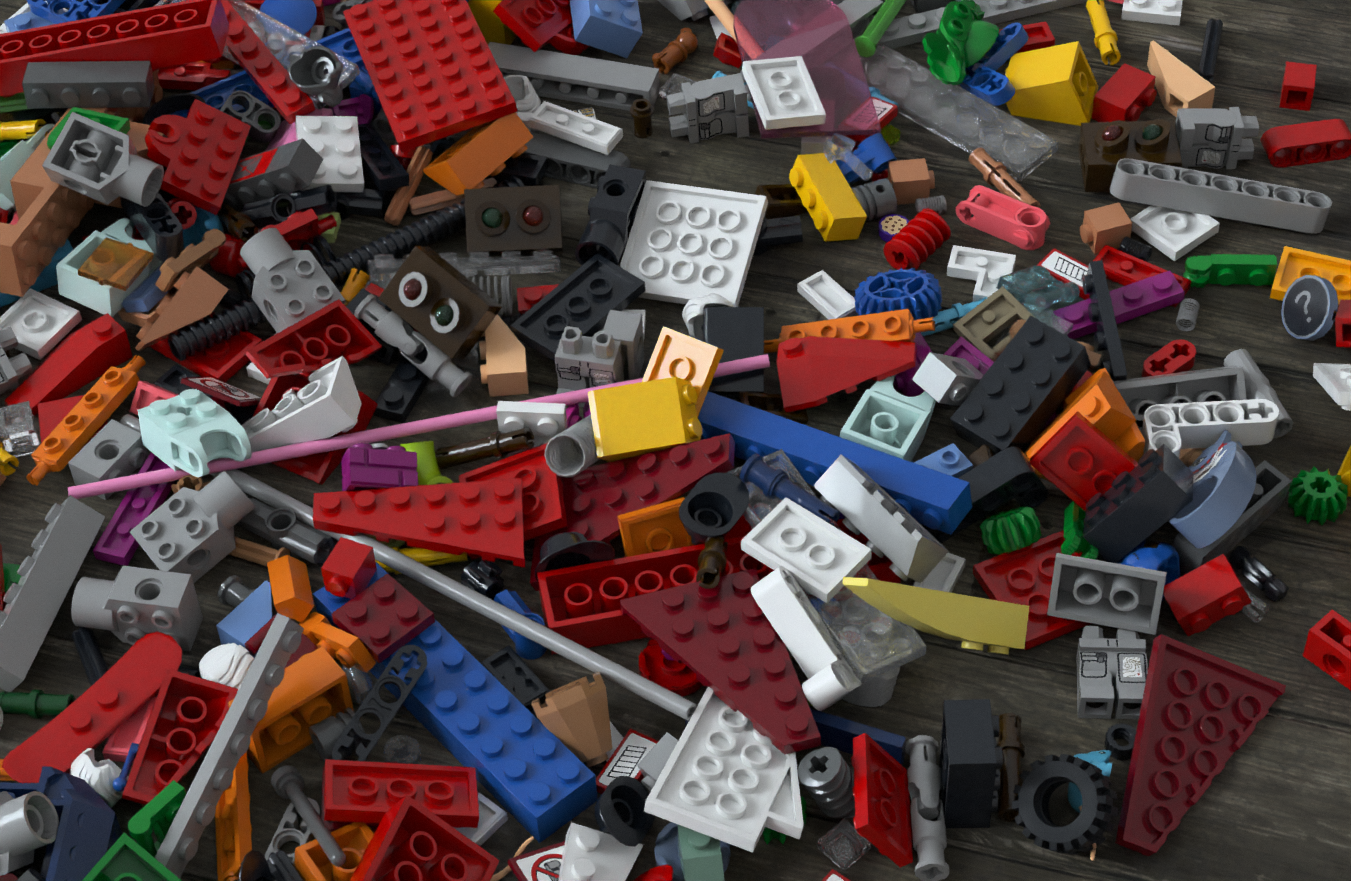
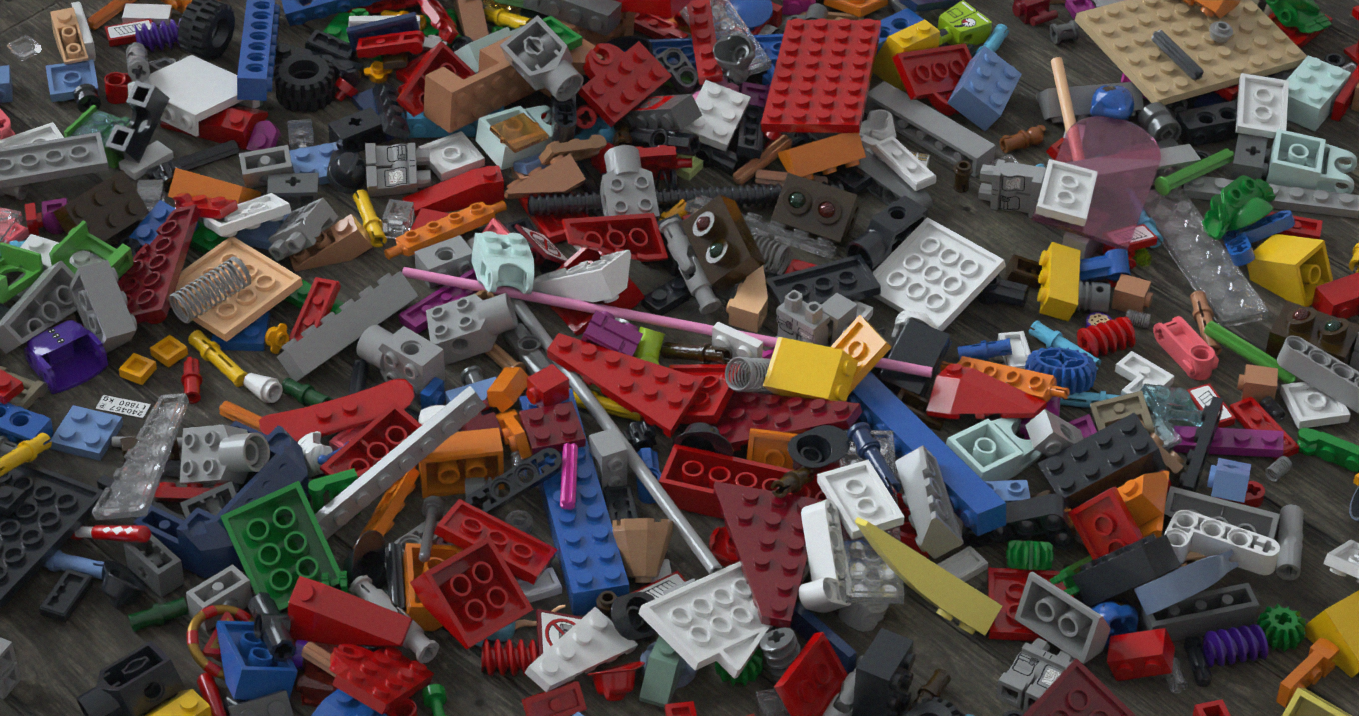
camera: 25 degrees right, 5 degrees down
clear bar [823,133,873,181] -> none
none -> blue plate [420,377,446,410]
none -> dark pink axle [560,443,578,510]
none -> light grey brick [589,428,627,495]
none -> dark brown pin [596,591,618,621]
none -> blue pin [958,338,1012,361]
none -> medium azure pin [1029,320,1101,370]
none -> dark purple piece [1202,624,1268,668]
none -> bright green axle [1204,321,1299,384]
none -> medium blue brick [1207,458,1251,503]

